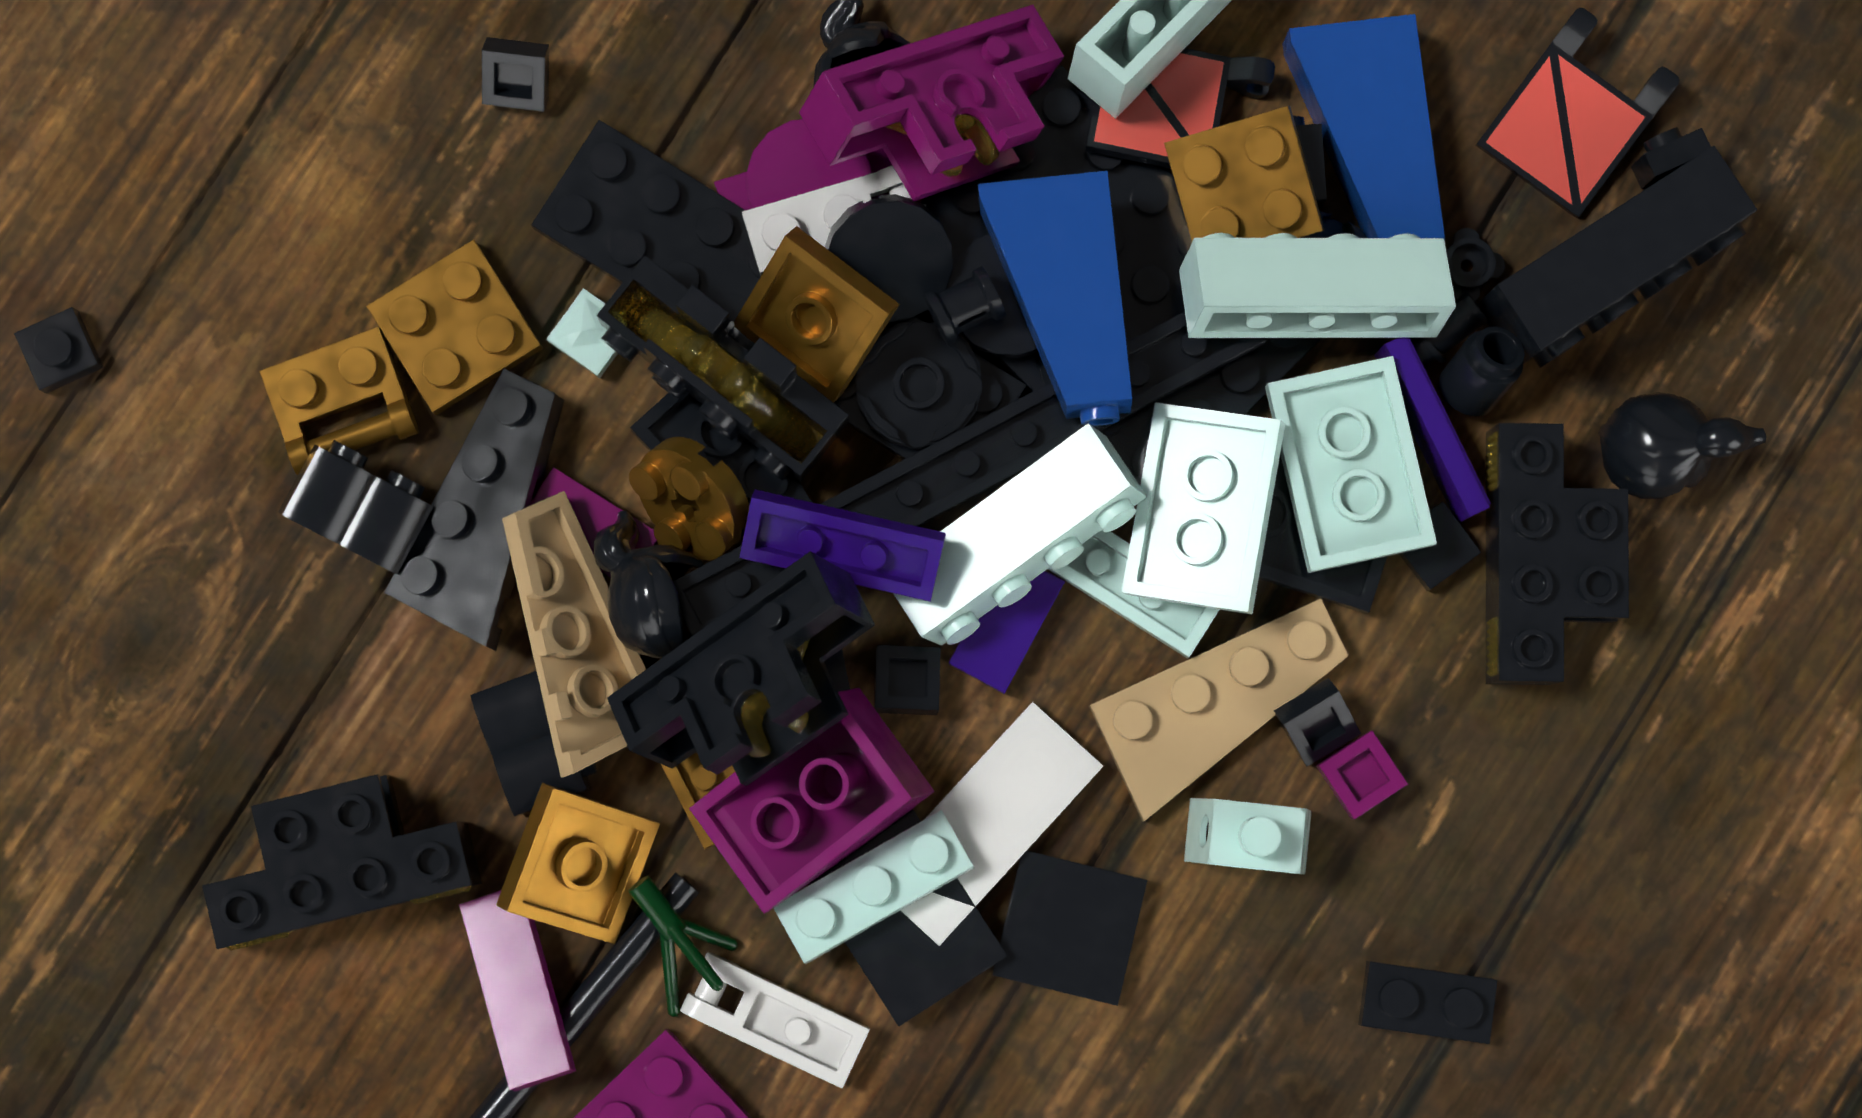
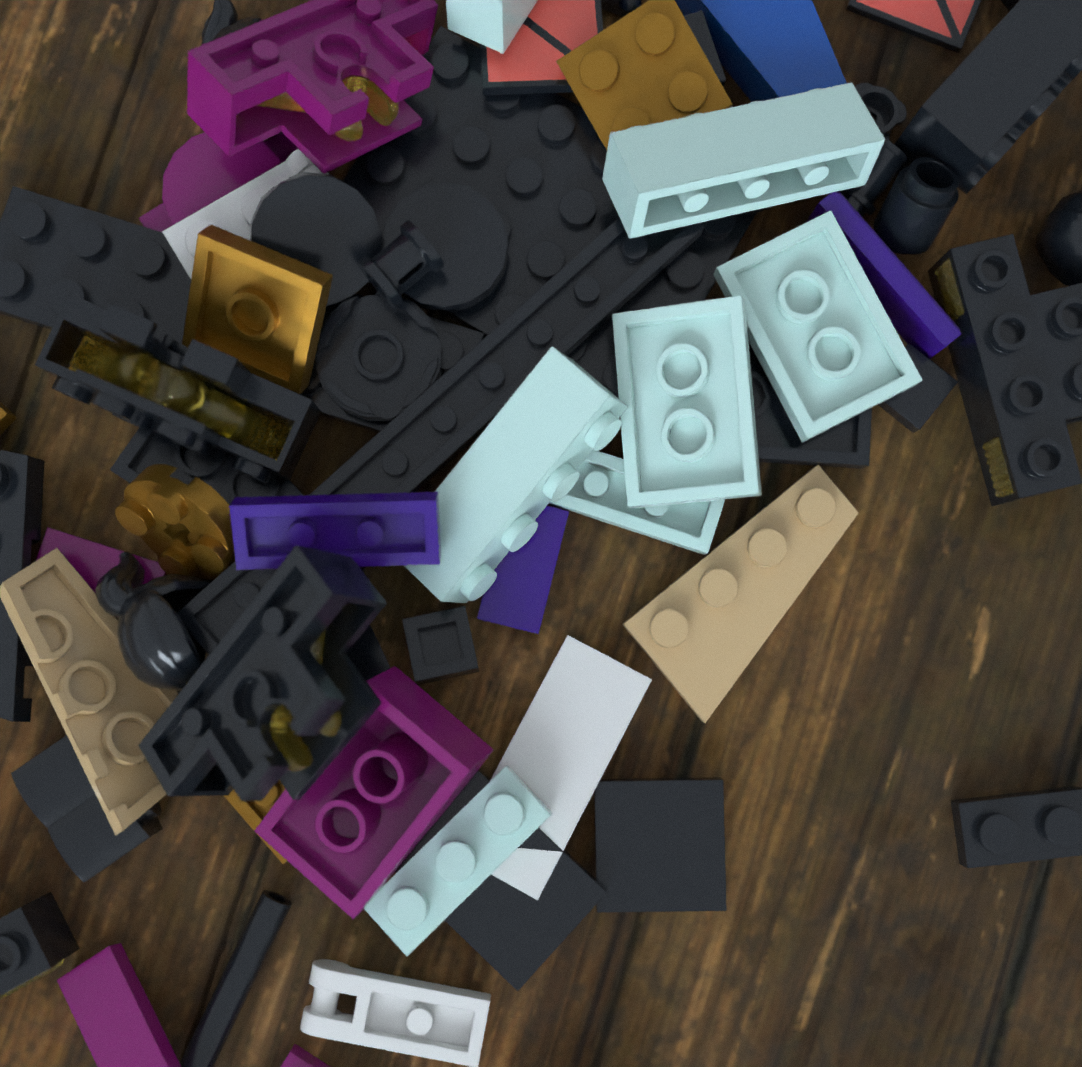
camera: 15 degrees left, 0 degrees up
pearl gold plate [496,783,660,944] -> none
light aqua tile [546,288,636,378] -> none
dark green plant [628,876,739,1017] -> none
blue slope [978,171,1132,426] -> none
light aqua torso [1184,798,1311,875] -> none
black plate [1274,677,1361,767] -> none
magenta plate [1316,730,1408,820] -> none

